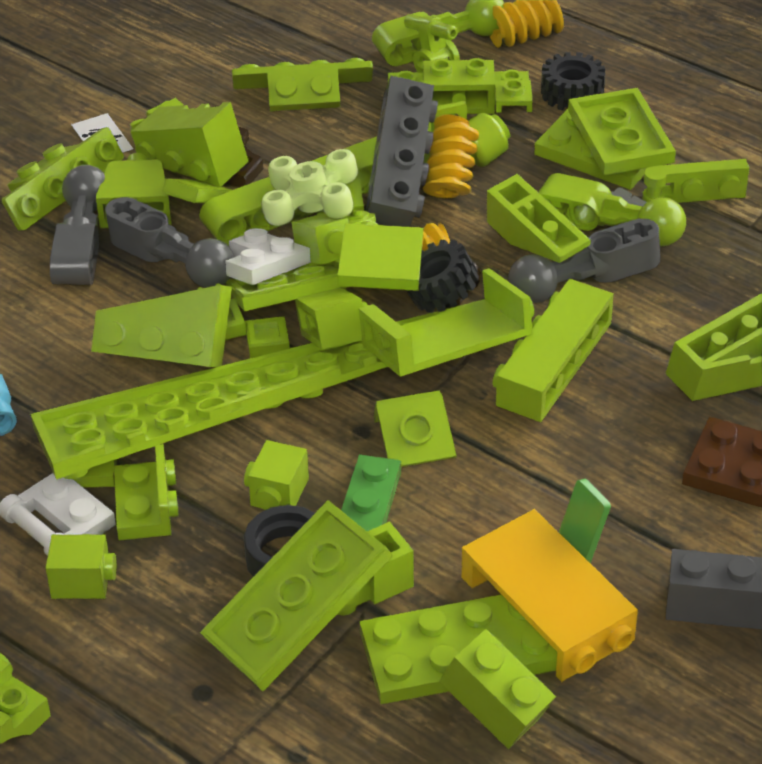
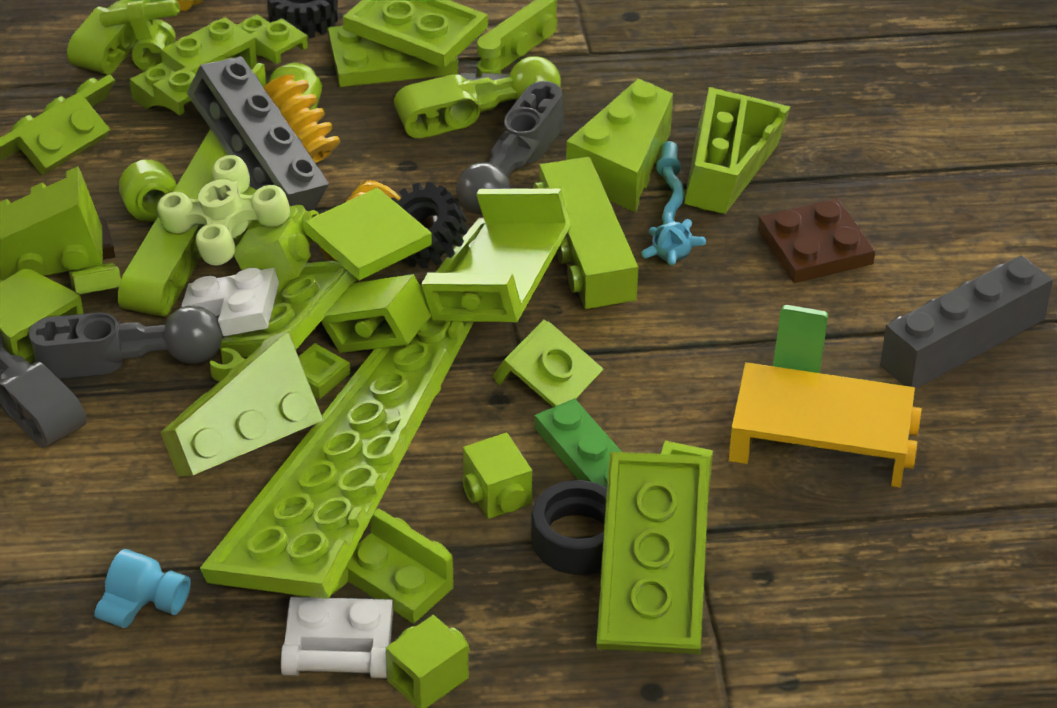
camera: 45 degrees left, 0 degrees up
lime plate [359,594,557,704] -> none
lime brick [439,628,556,749] -> none
lime slope [487,174,591,263] -> none
none -> lime head [119,159,177,222]
none -> lime wedge [566,79,673,213]
none -> medium azure piece [641,141,706,265]

